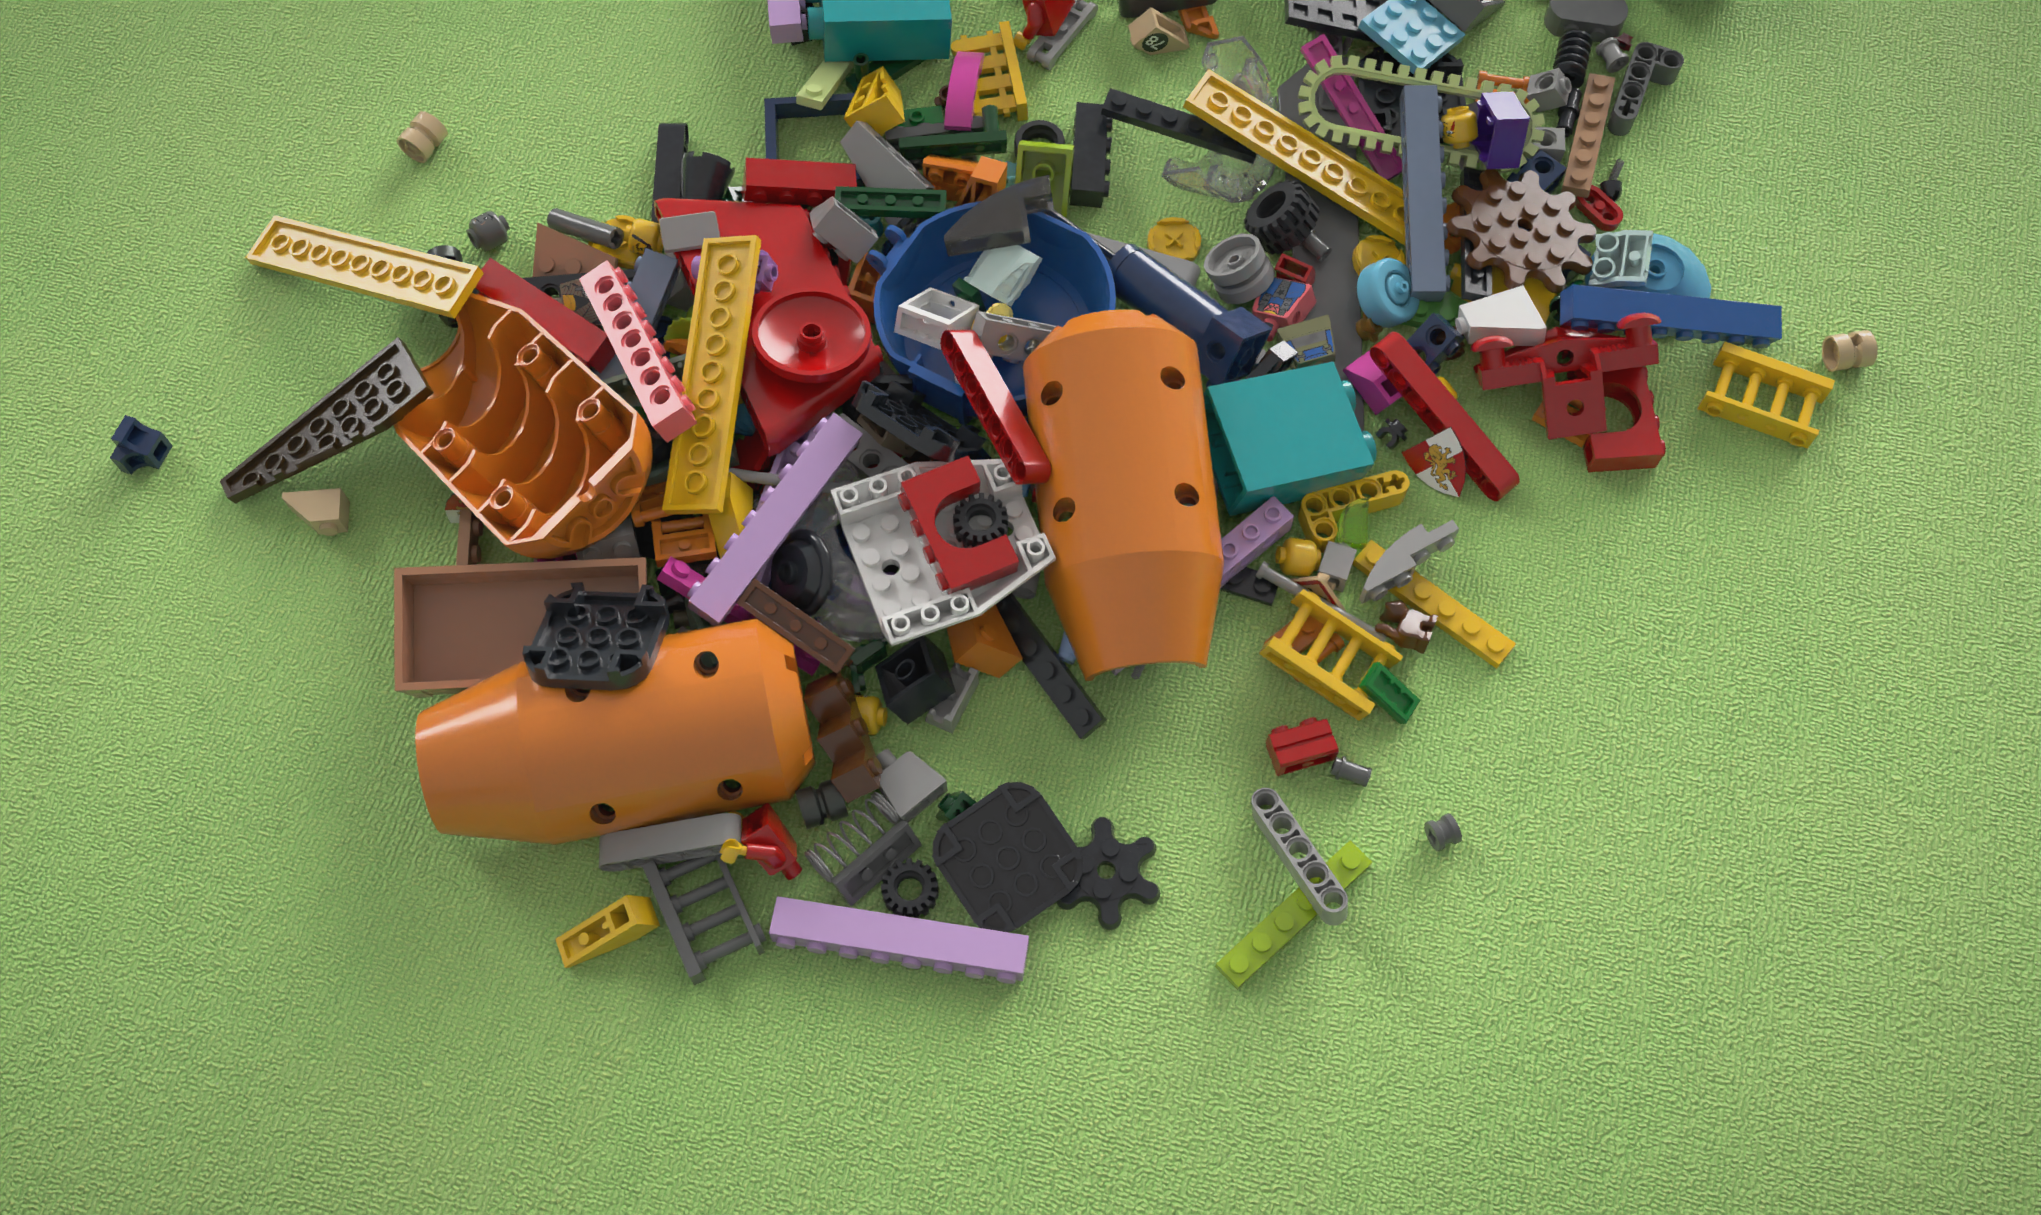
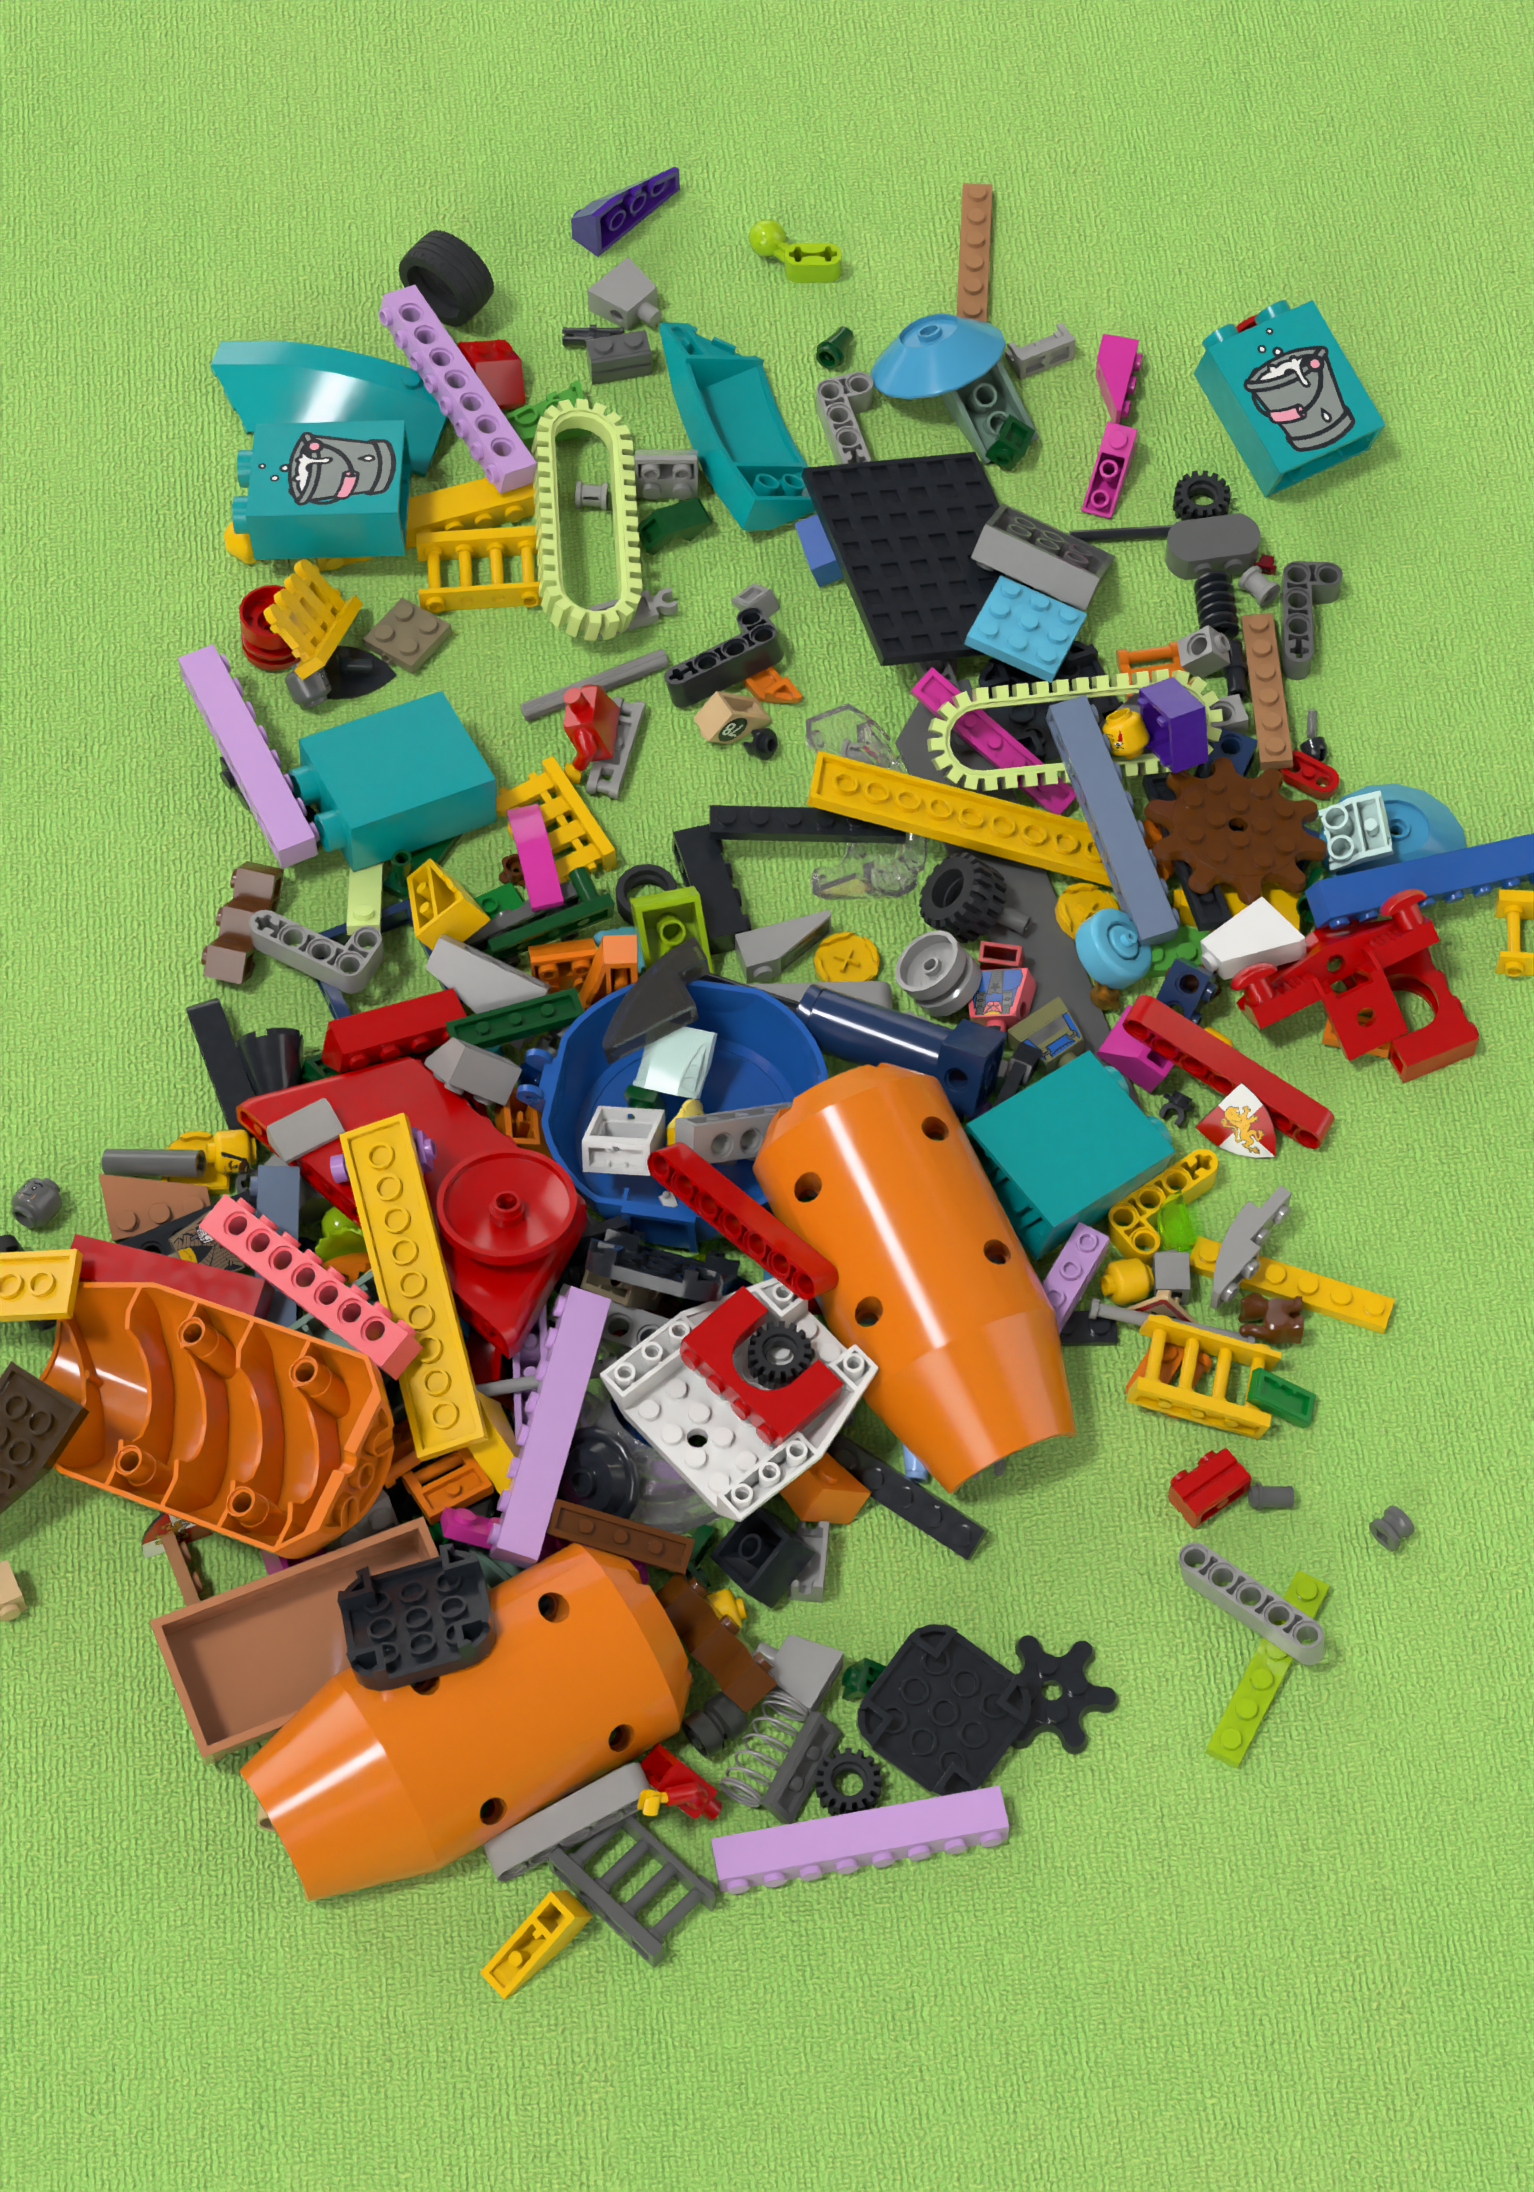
camera: 20 degrees left, 5 degrees down
none -> brick [201,861,284,984]
none -> light grey beam [249,910,384,994]
none -> light grey slope [735,910,831,984]
none -> black plate [742,728,778,760]

